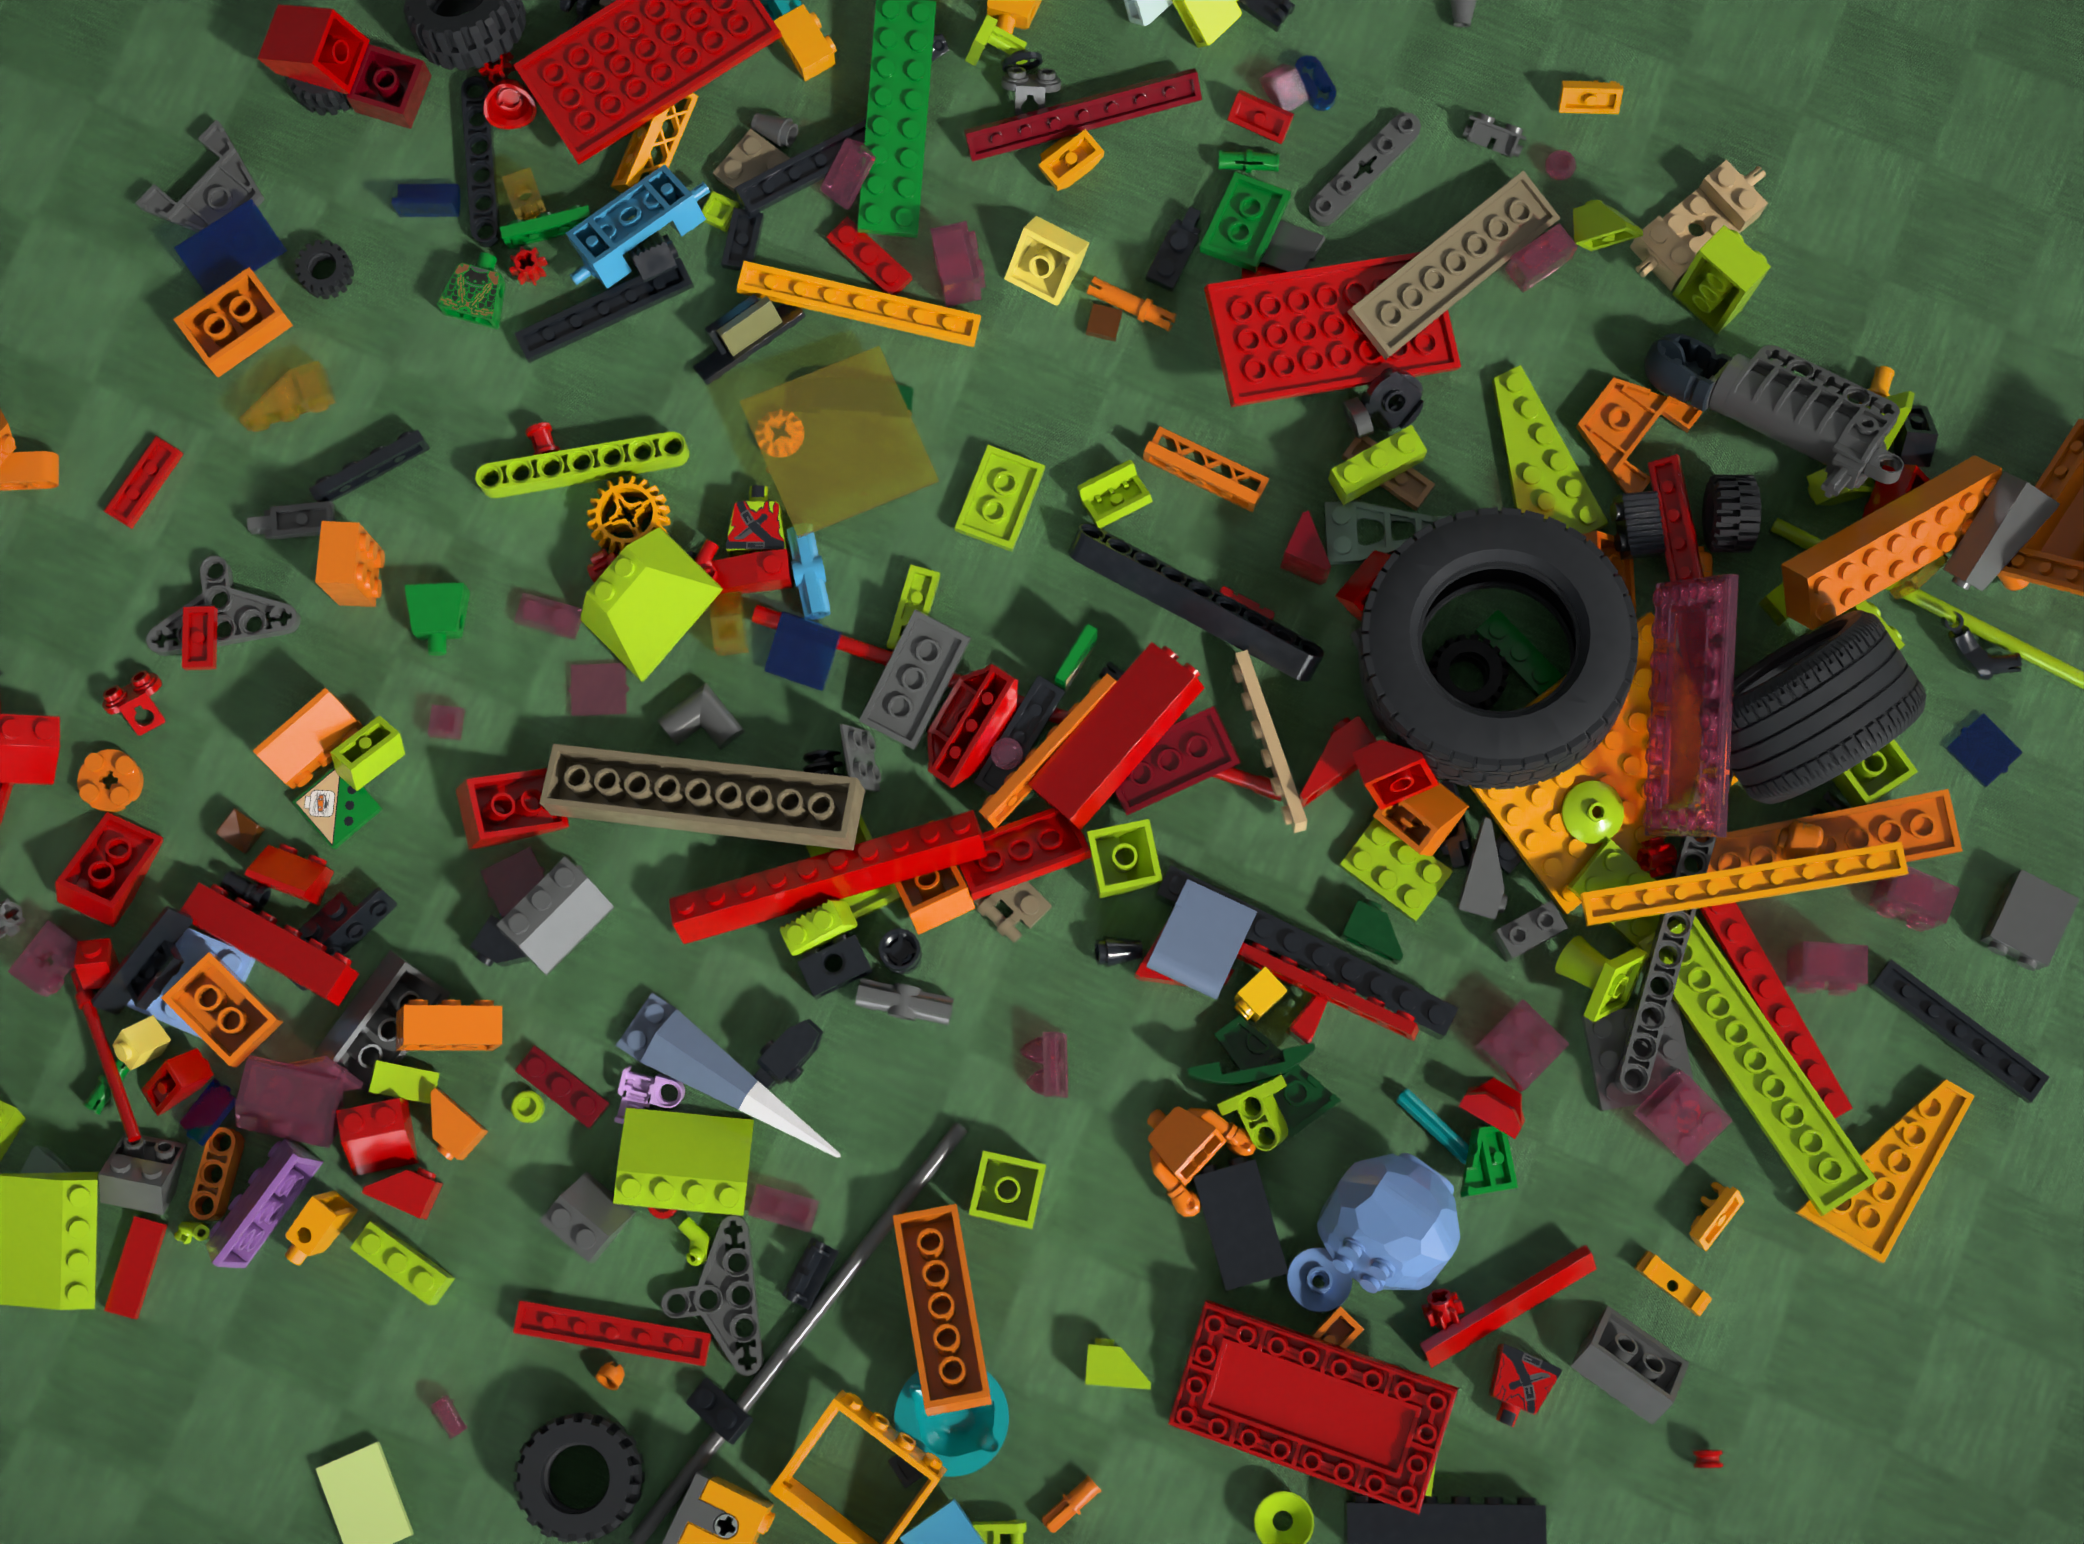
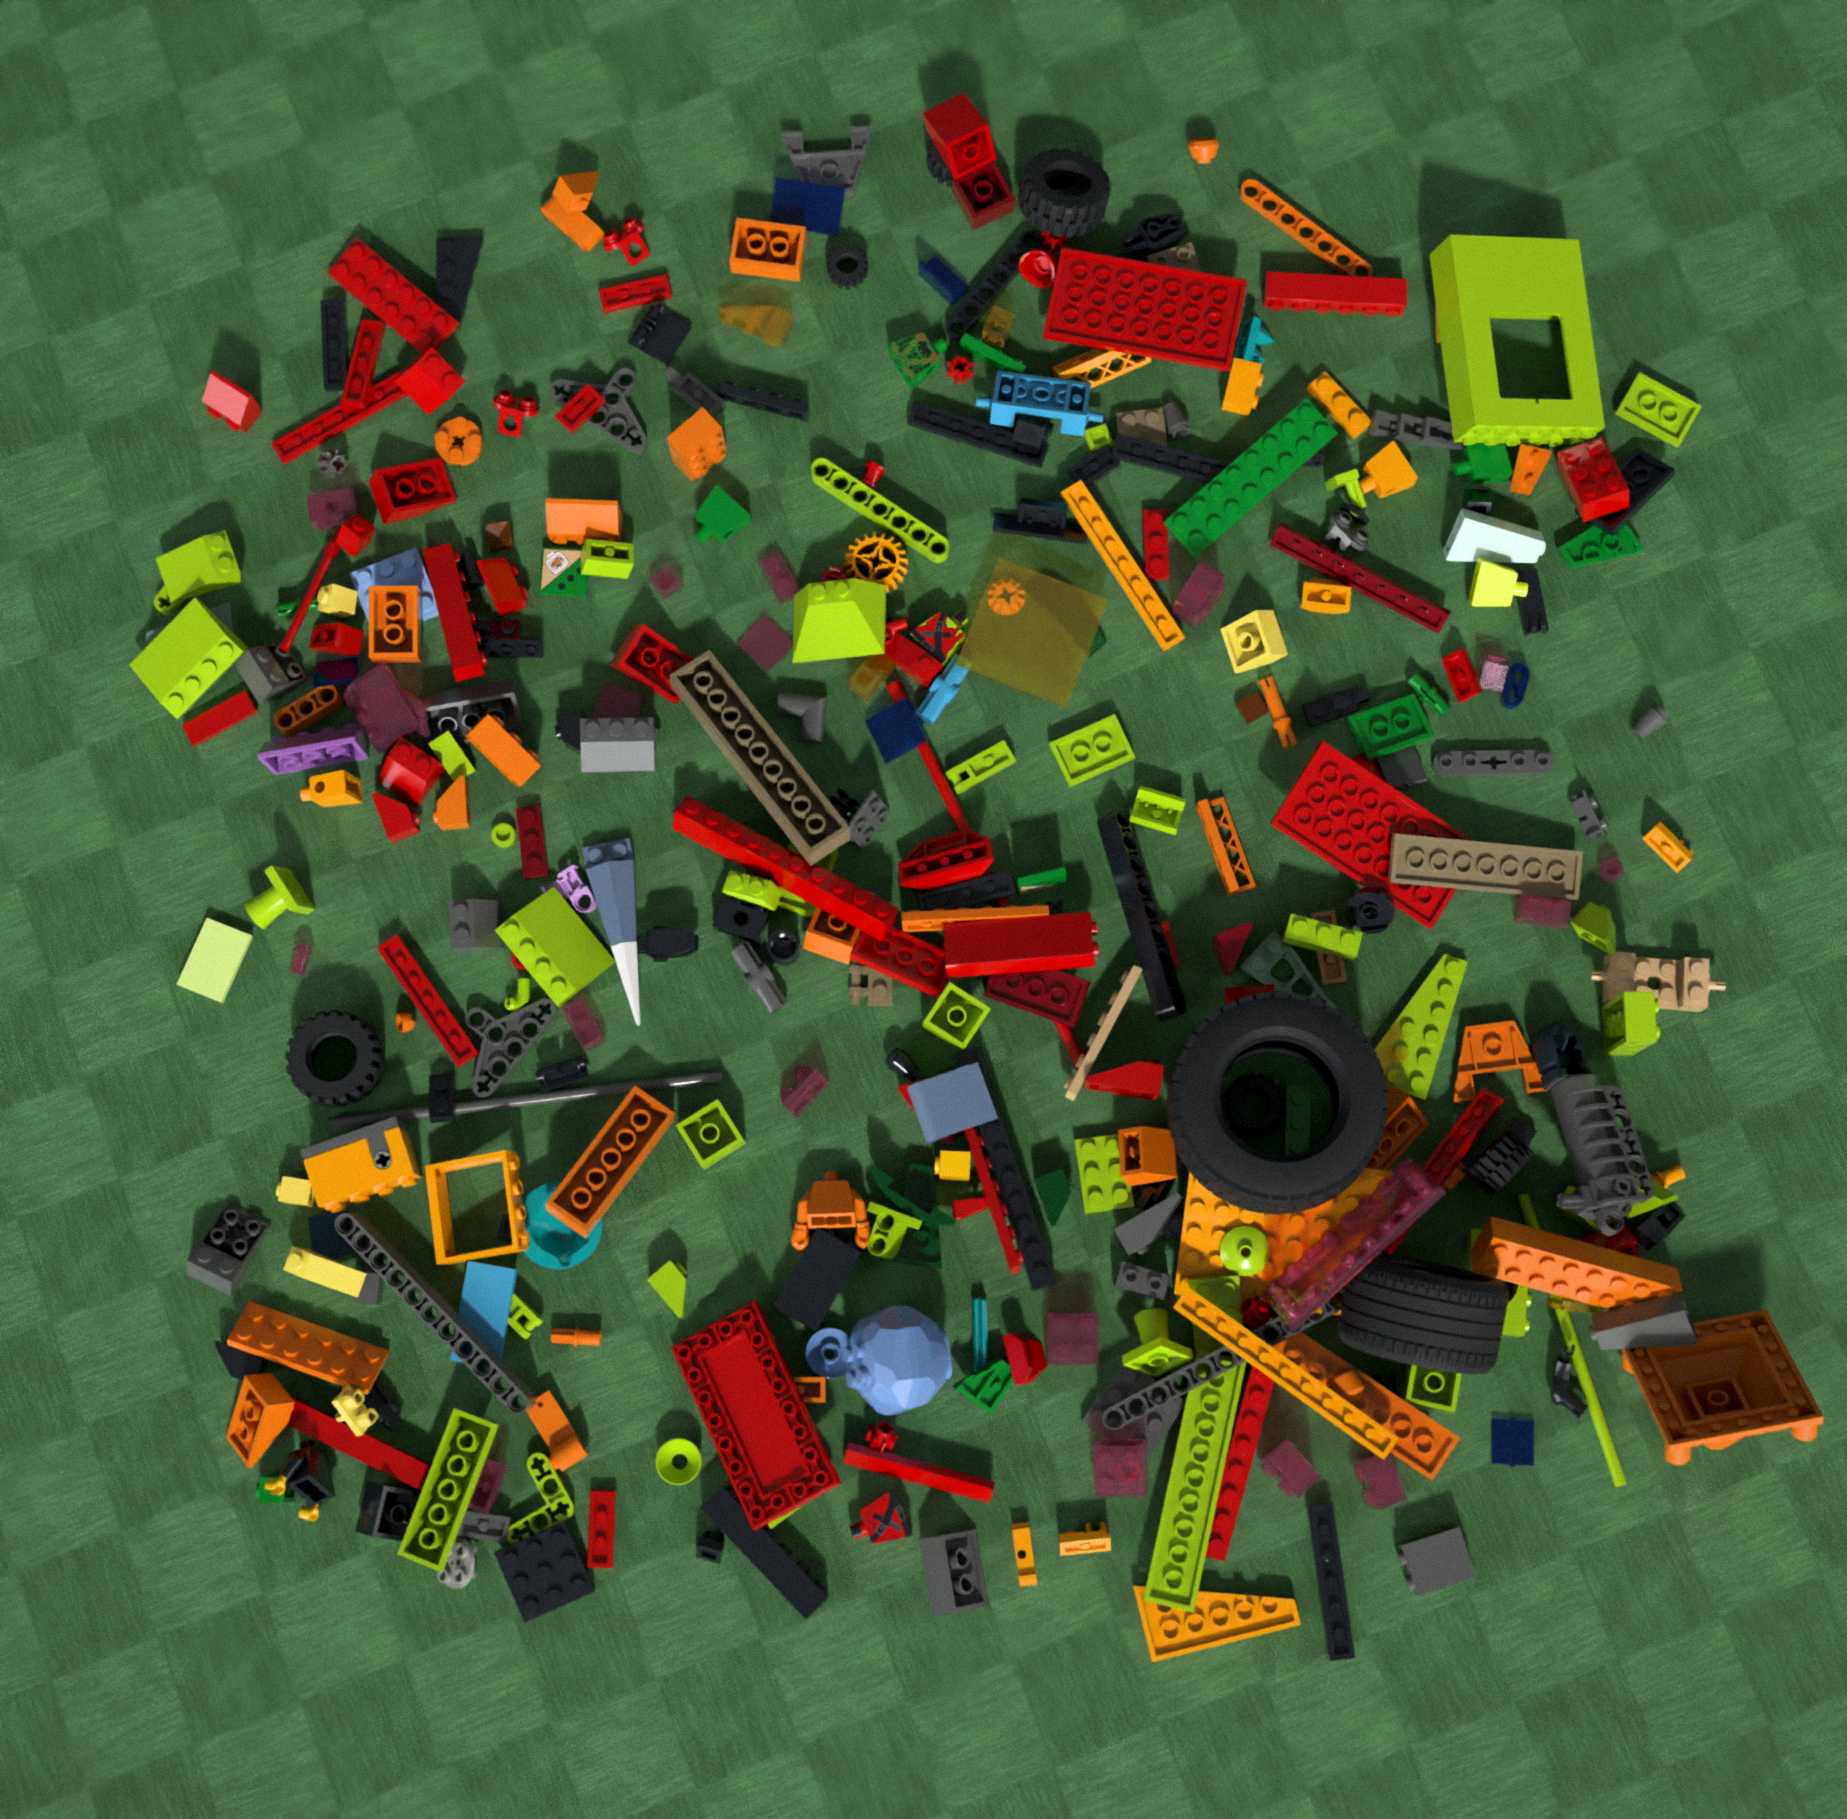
camera: 45 degrees right, 0 degrees up
black bracket [91,906,193,1015] -> none
lime arm [174,1221,210,1244] -> none
lime brick [350,1221,455,1305] -> none
tile [716,296,783,357] -> none
clear pink slope [820,138,876,210] -> none
dark grey plate [859,609,971,749] -> none
clear pink plate [991,738,1023,769] -> none
dark grey beam [1342,397,1374,439] -> none
red slope [1352,740,1439,810] -> none
black brick [1610,491,1666,560] -> none
red bush [1692,1450,1723,1468] -> none
none -> lime plant [244,865,315,929]
none -> red bracket [602,217,650,266]
none -> black hinge [628,303,692,366]
none -> black plate [1507,1118,1537,1146]

